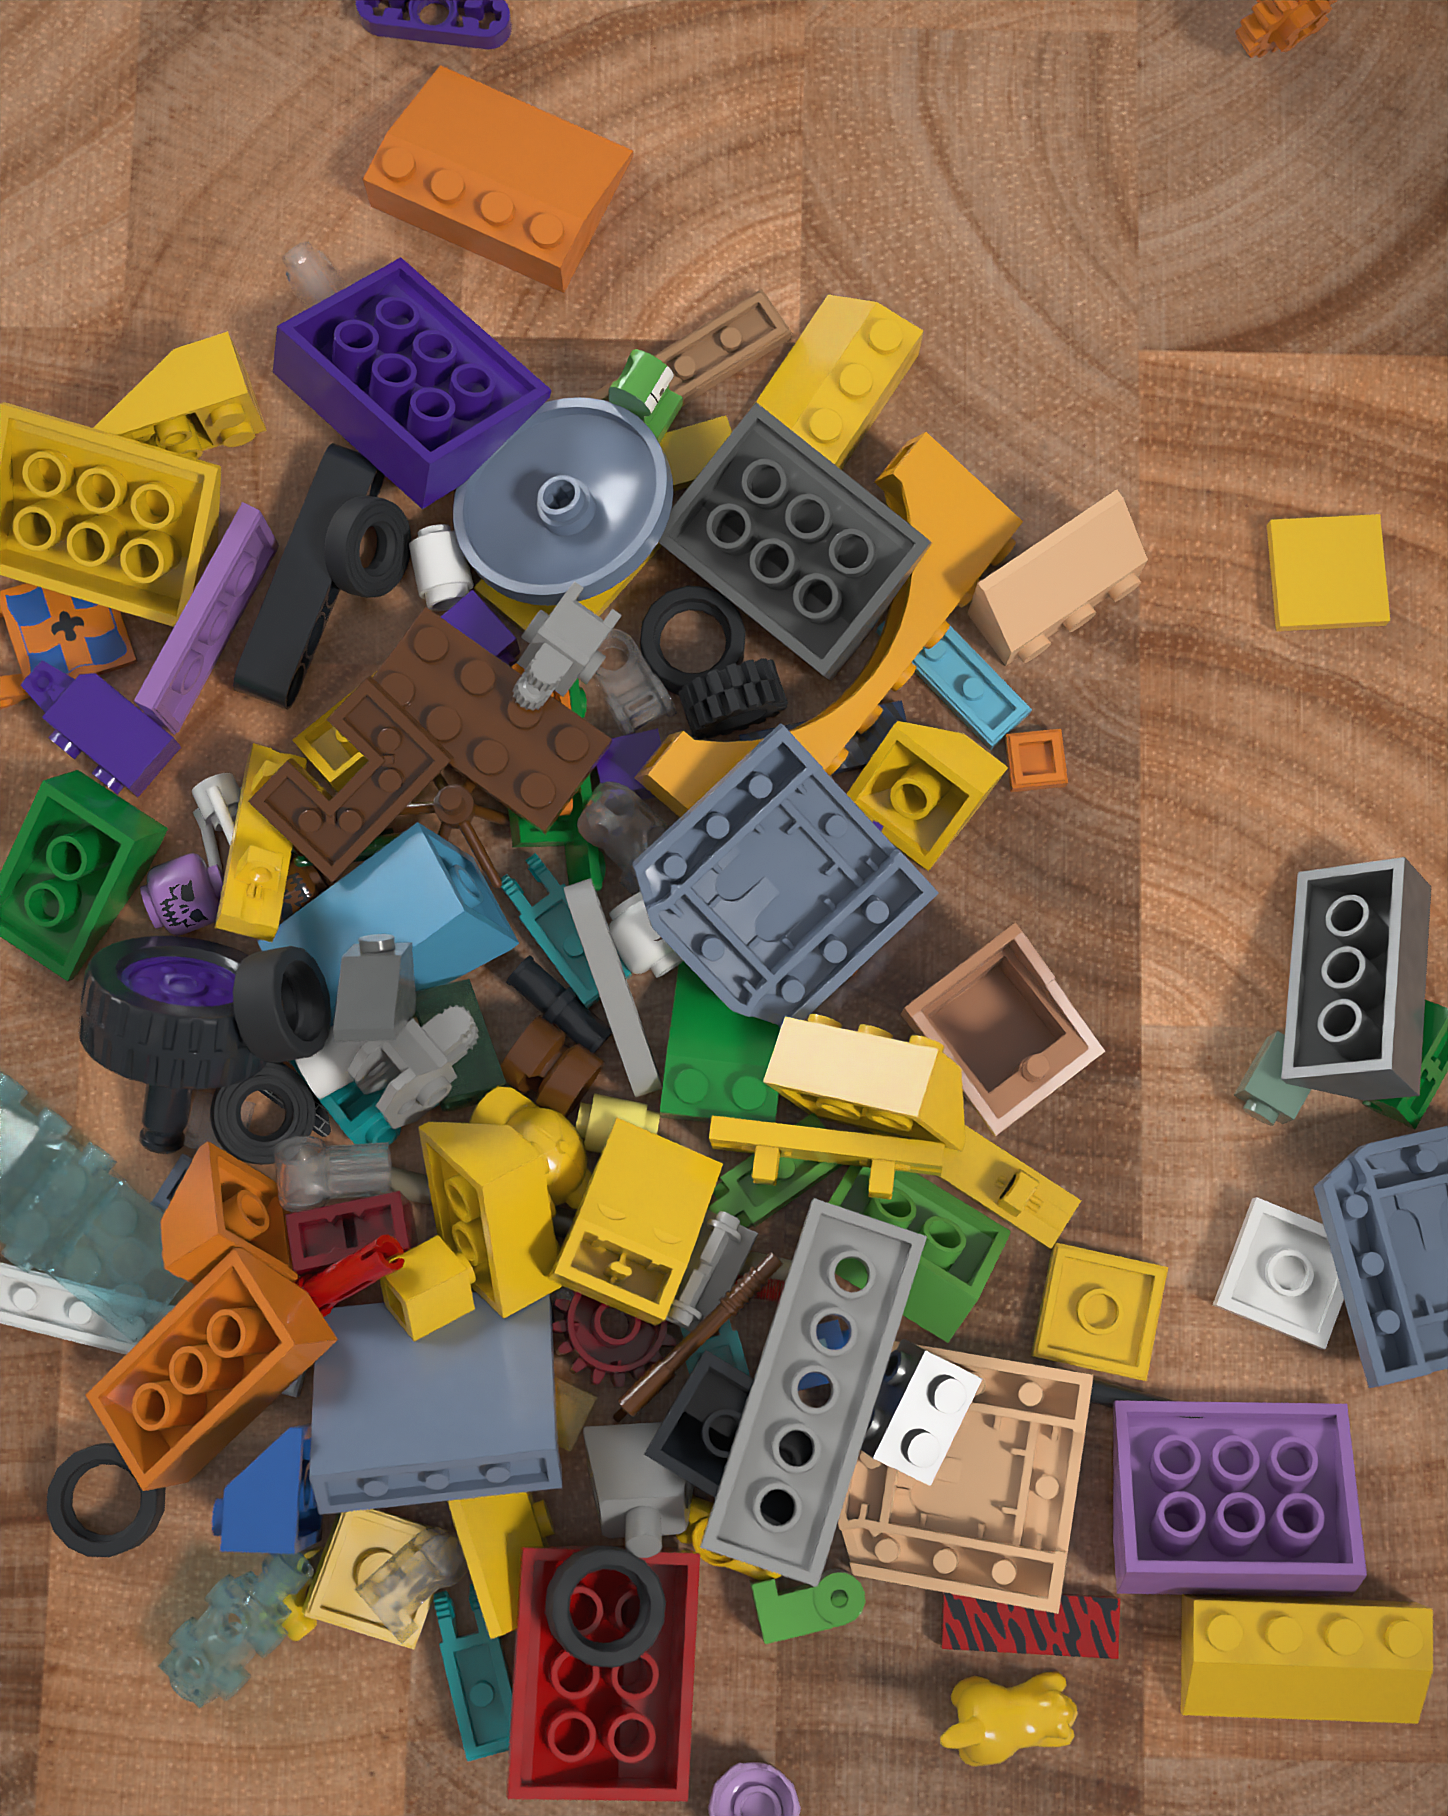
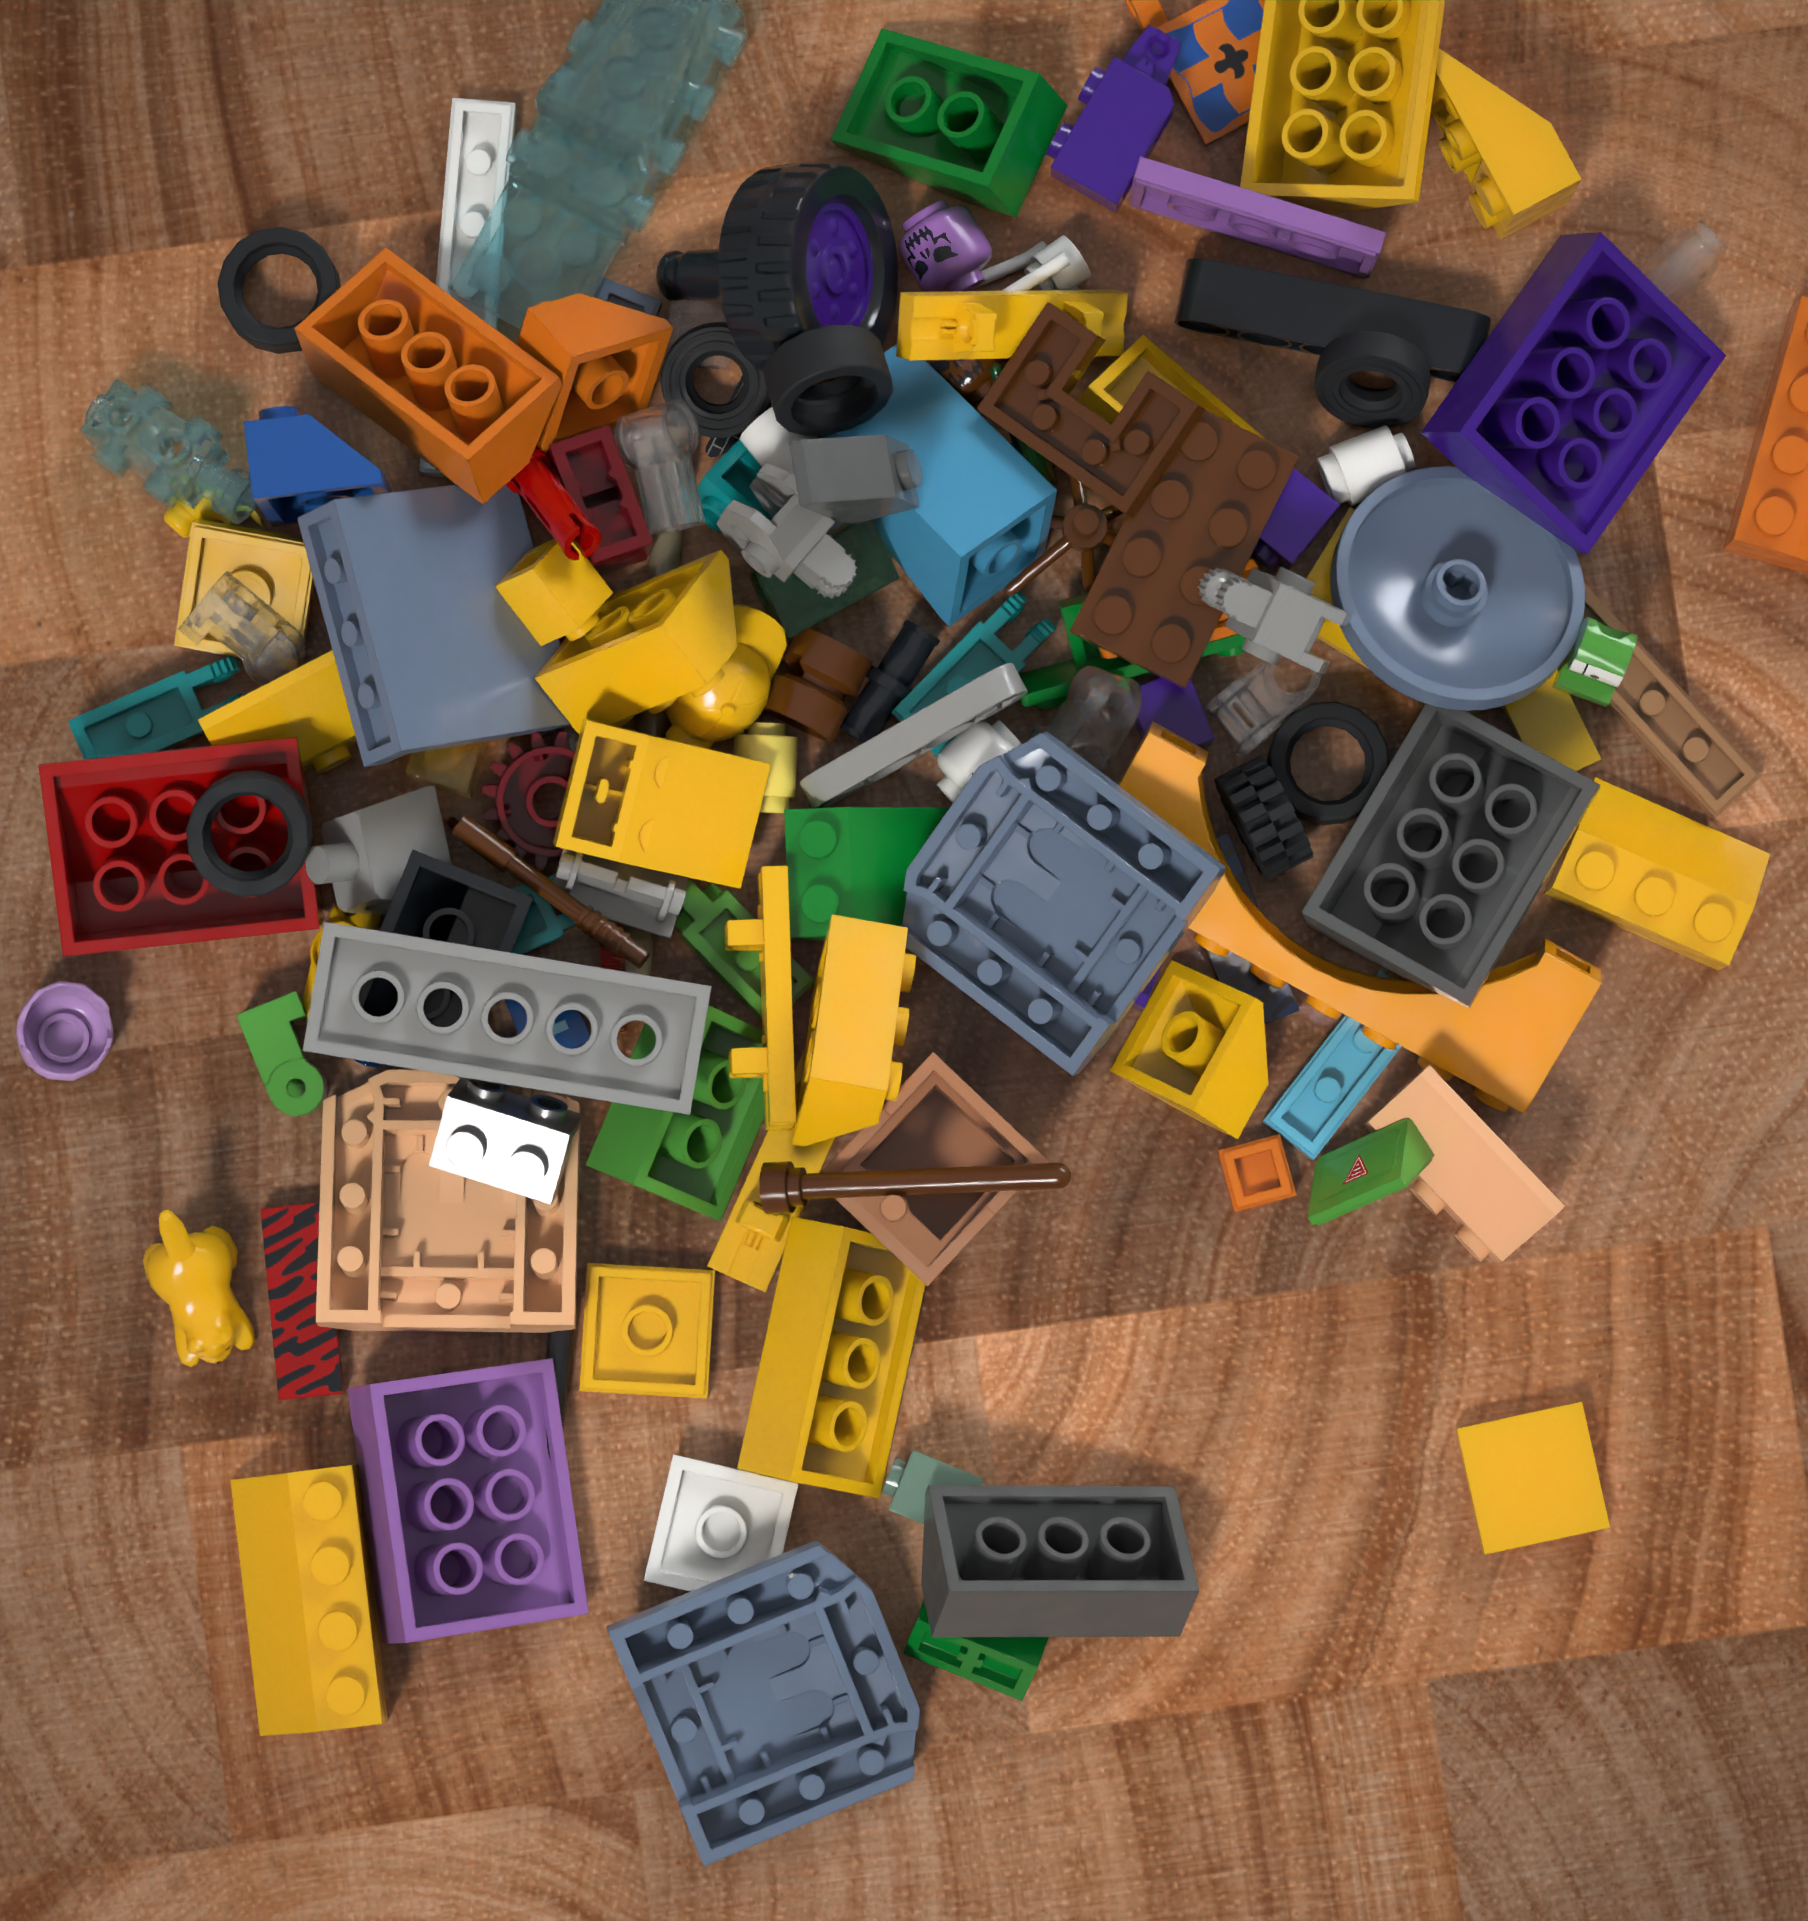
camera: 80 degrees right, 5 degrees up
none -> yellow slope [737,1216,925,1499]
none -> reddish brown piece [760,1161,1071,1214]
none -> bright green slope [1308,1118,1434,1226]

